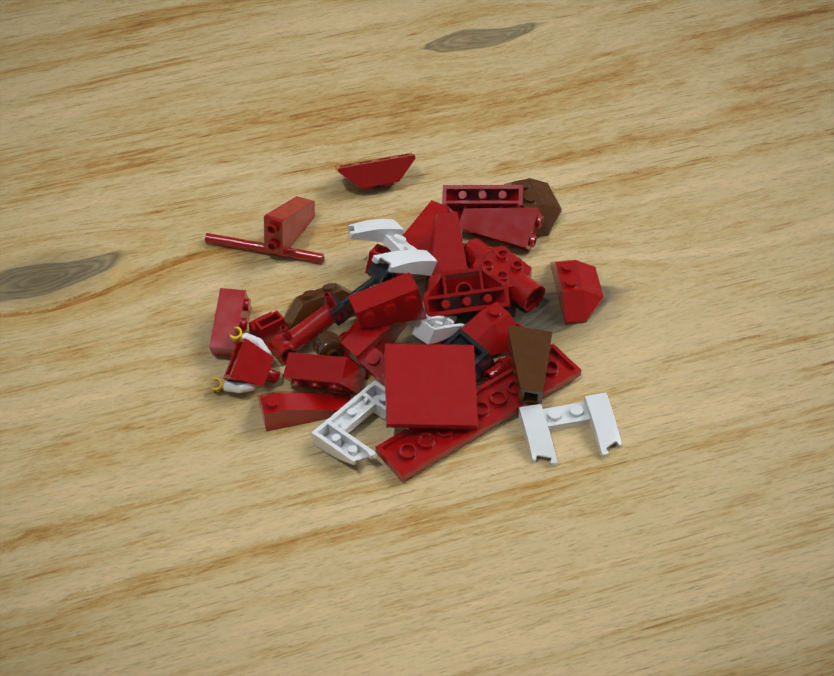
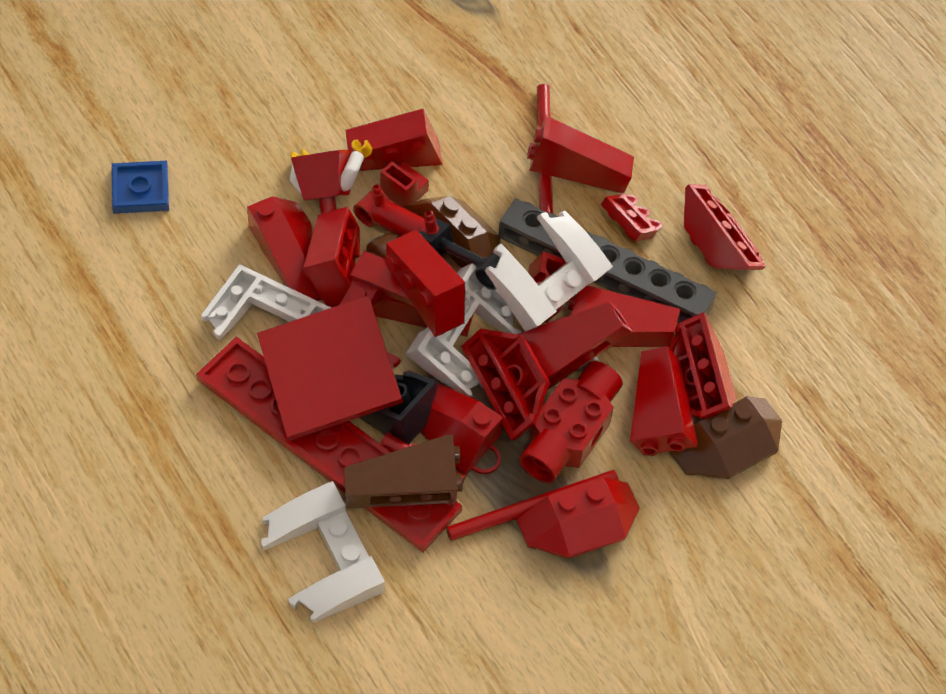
camera: 70 degrees right, 10 degrees up
none -> blue tile [112,160,169,214]
none -> red piece [446,470,619,541]
none -> dark grey brick [498,198,717,323]
none -> red plate [601,194,662,242]

